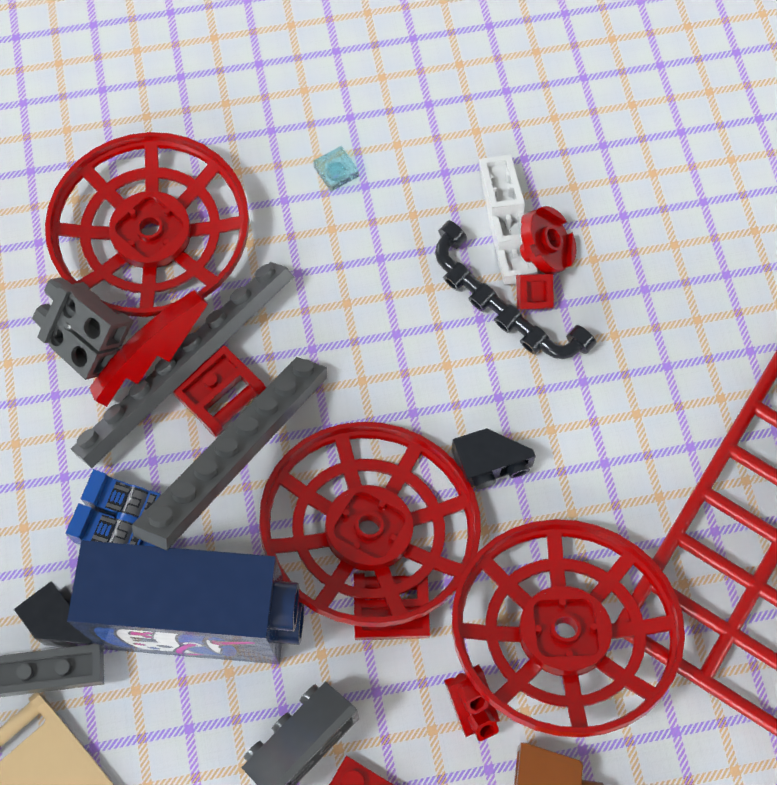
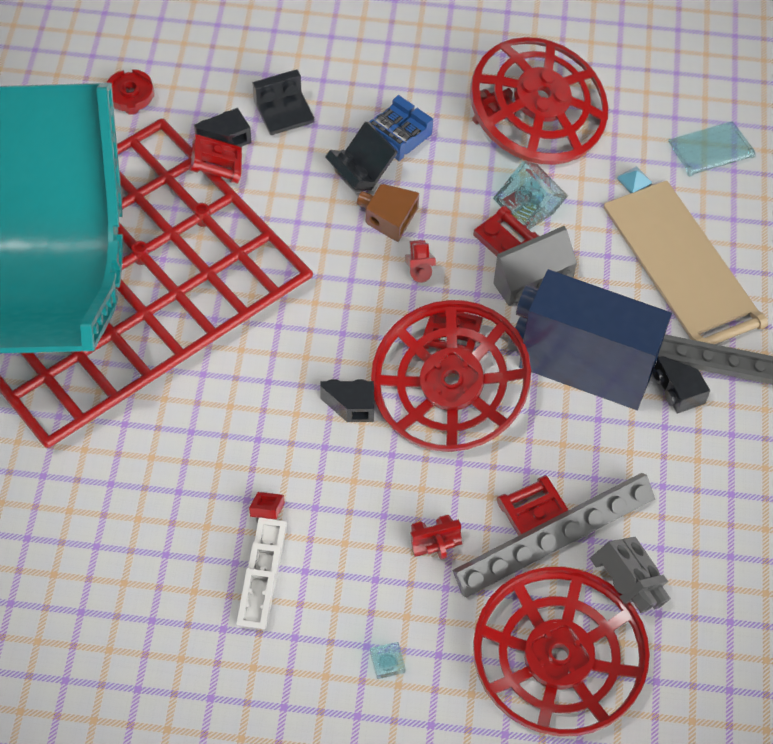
camera: 165 degrees left, 10 degrees down
hips [65,469,161,546] -> none
red slope [89,290,208,407] -> none
dark grey plate [132,357,327,550] -> none
black bar [435,220,597,359] -> none
red dish [452,519,685,738] -> none
red plate [520,206,576,275] -> none
none -> red hips [410,515,462,559]

